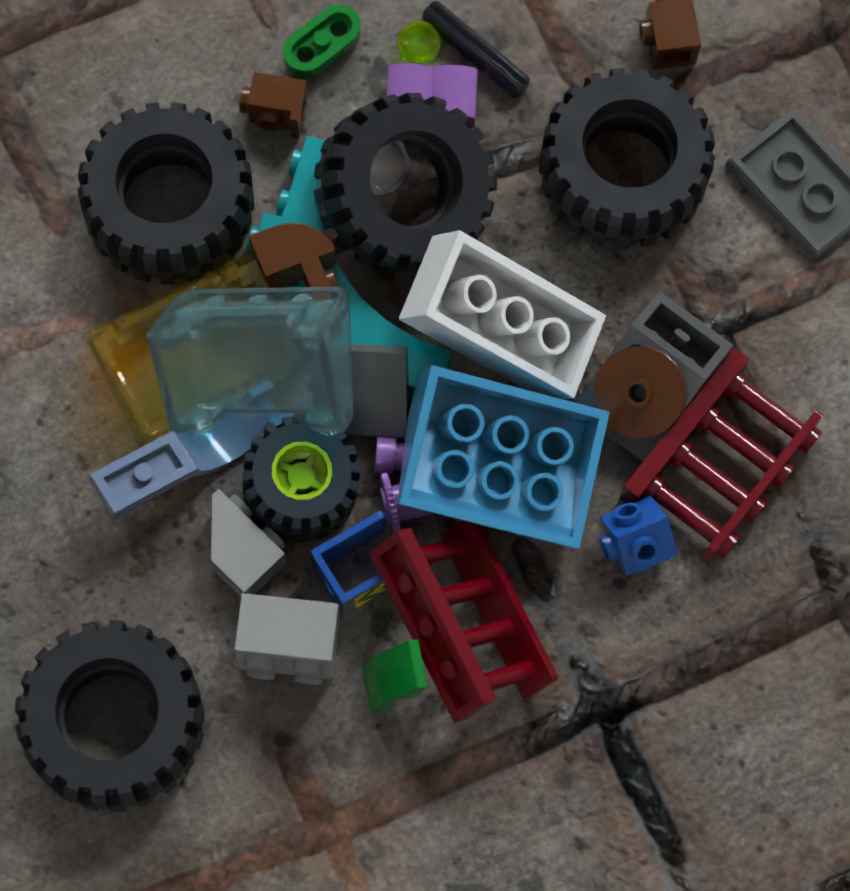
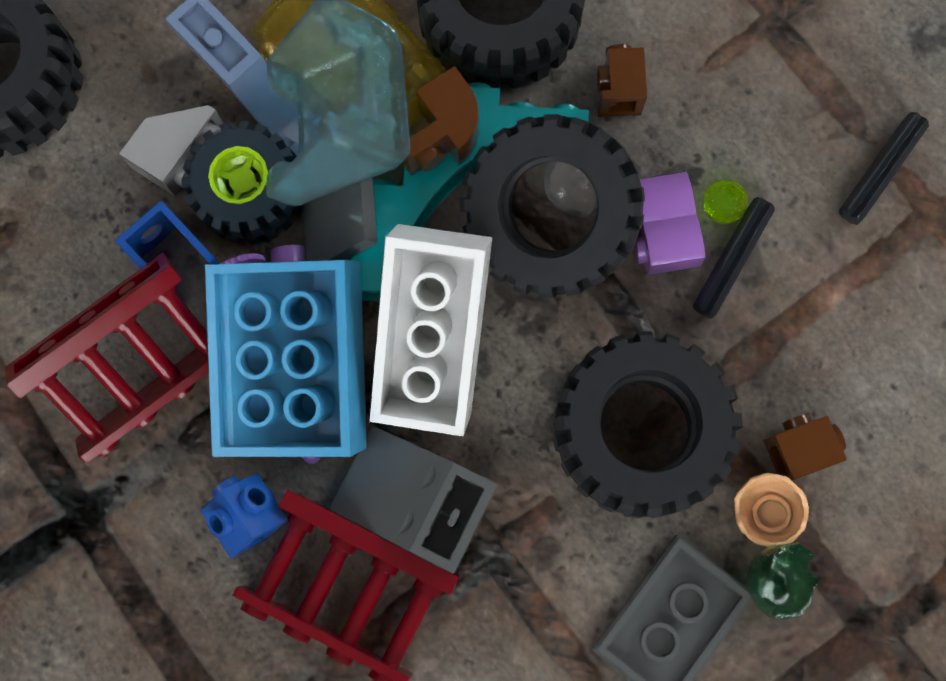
camera: 85 degrees right, 5 degrees up
light grey brick [234,593,340,685] -> none
green plate [283,5,361,78] -> none
green slope [362,640,427,713] -> none
reddish brown plate [593,345,688,439] -> none
none -> light nougat hair [734,473,809,548]
none -> clear green hair [747,542,819,620]

